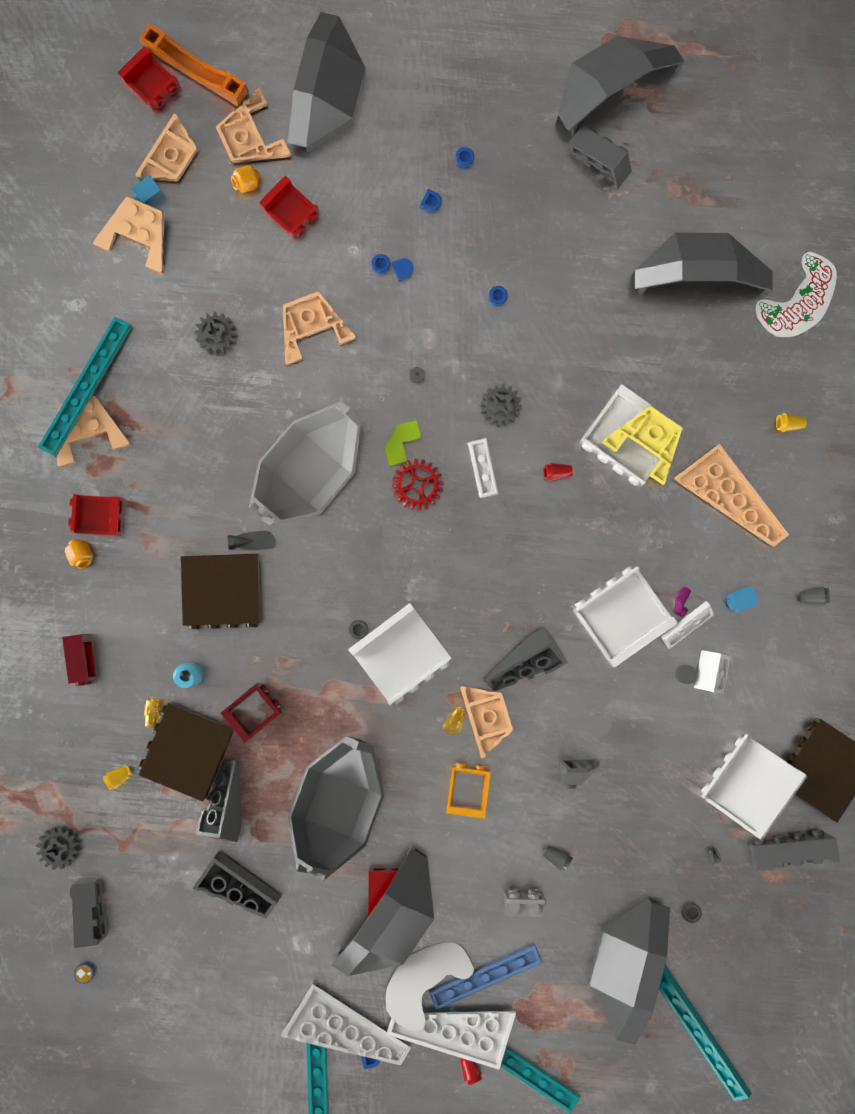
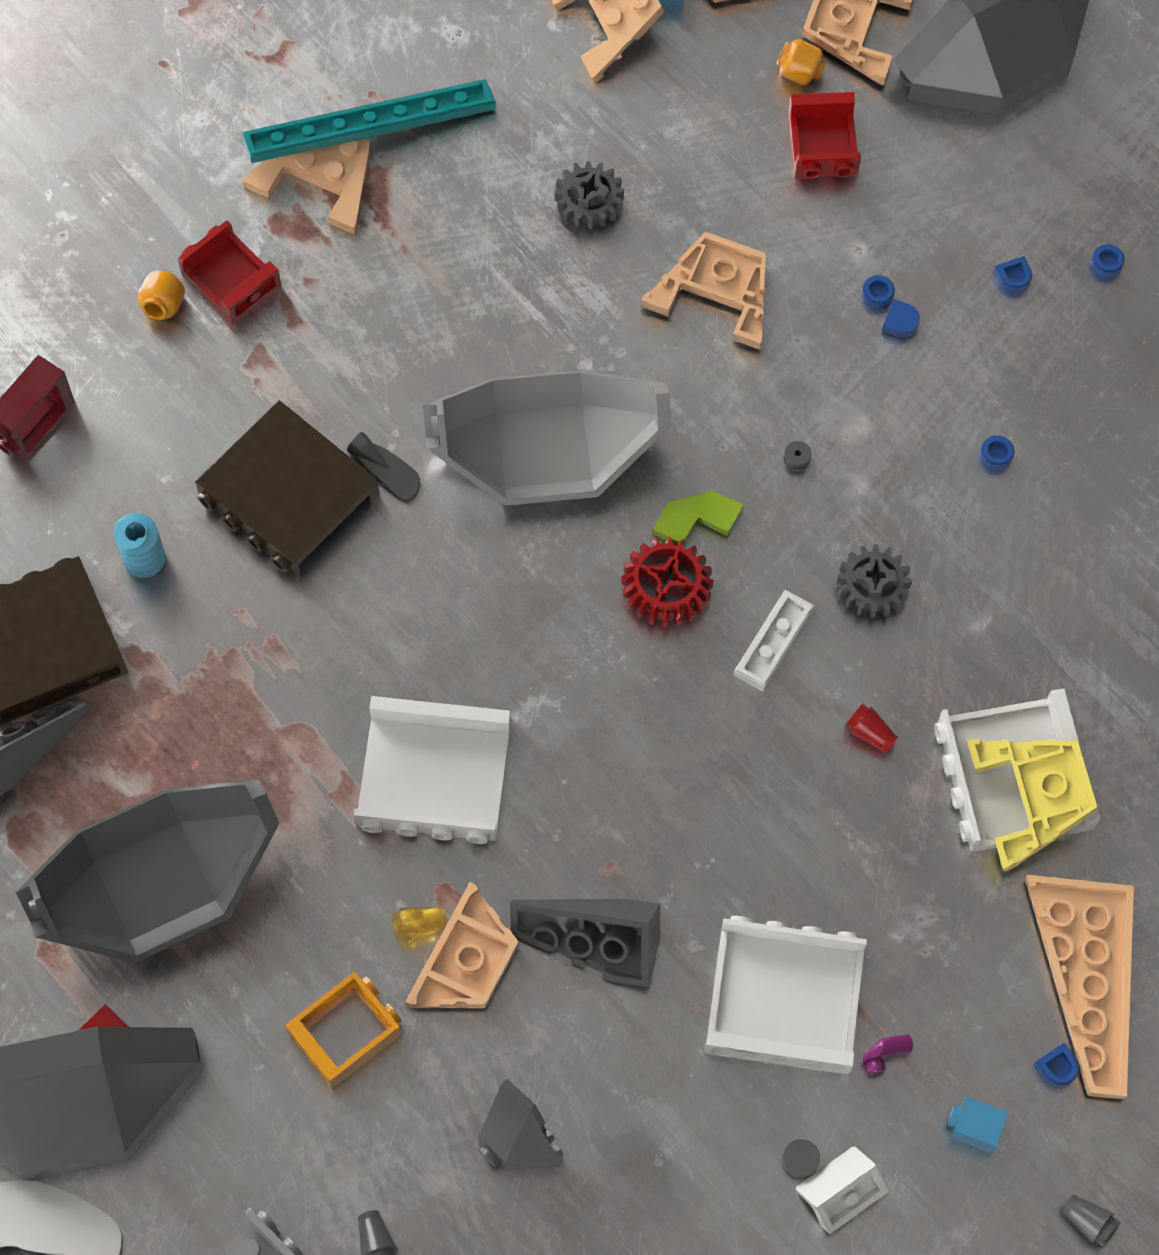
camera: 45 degrees right, 20 degrees down
clear yellow cone [144,698,163,728] -> none
dark red window [220,683,282,743] -> none
dark grey tile [349,620,368,639] -> none
white tile [661,601,714,649] -> none
none -> blue tile [1033,1043,1079,1088]

